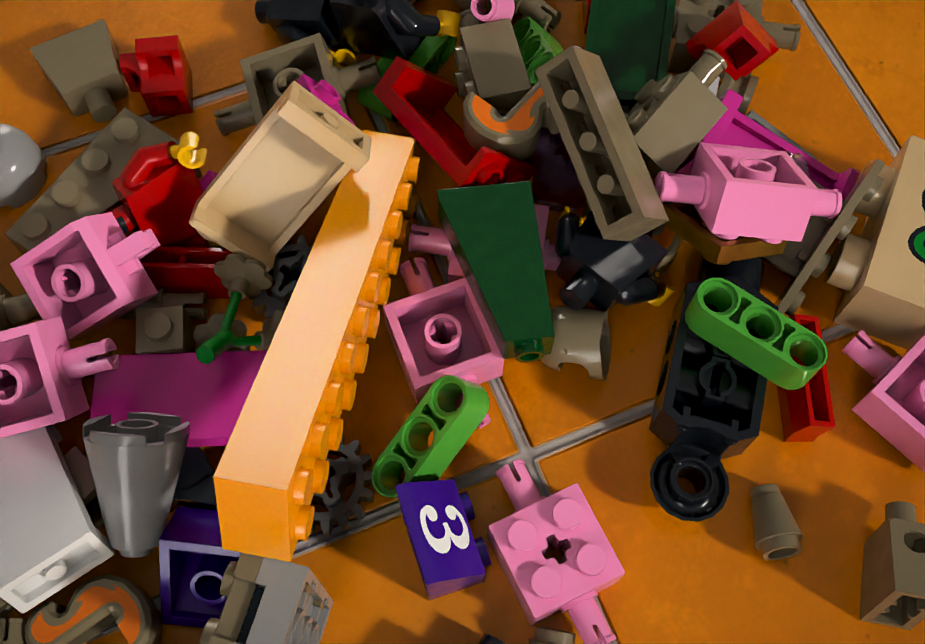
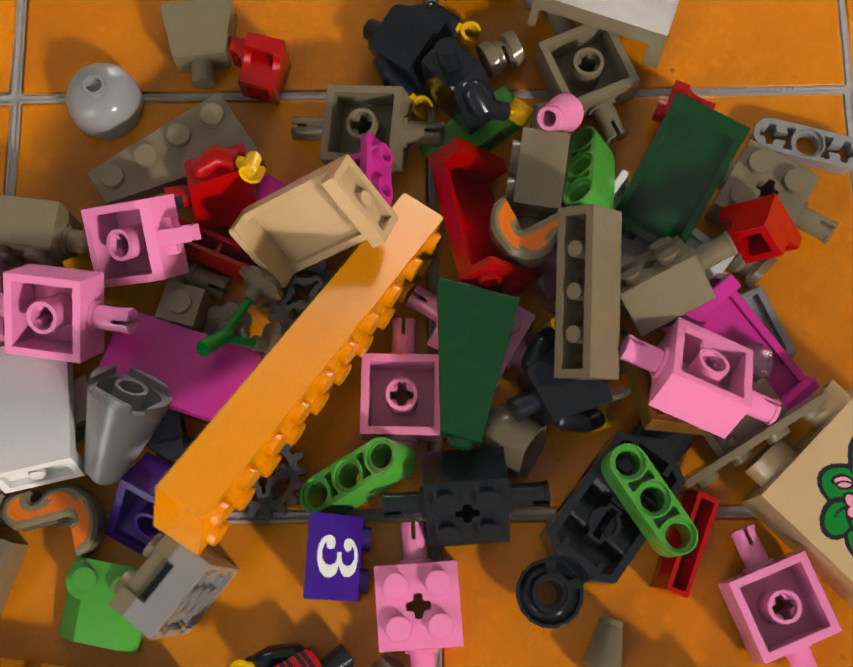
camera: 25 degrees right, 10 degrees up
none -> black brick [382,446,550,548]

